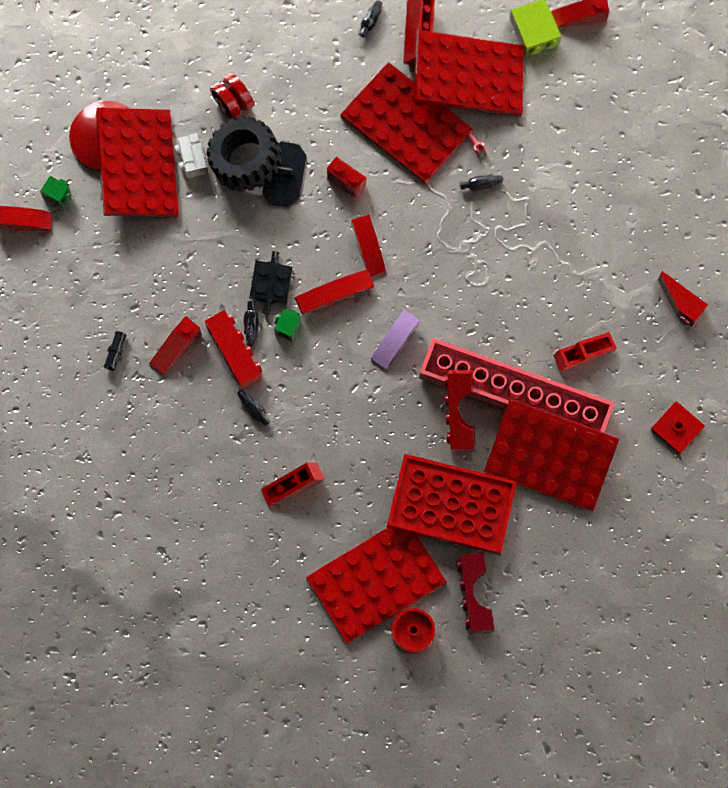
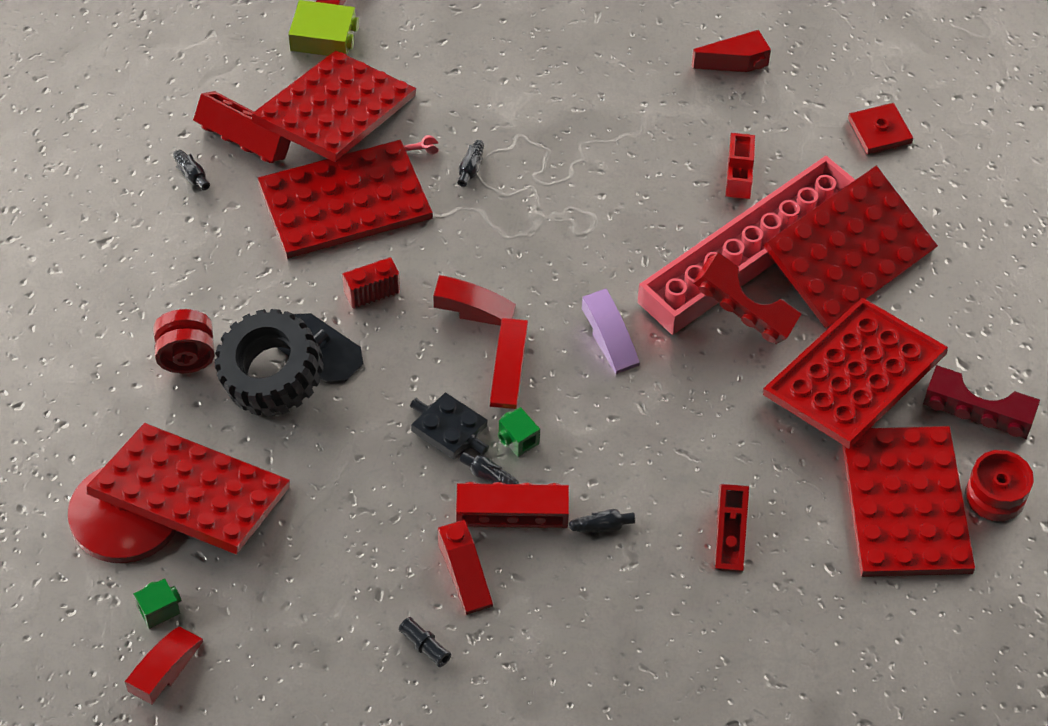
camera: 60 degrees left, 20 degrees down
white brick [175,133,209,178] -> none

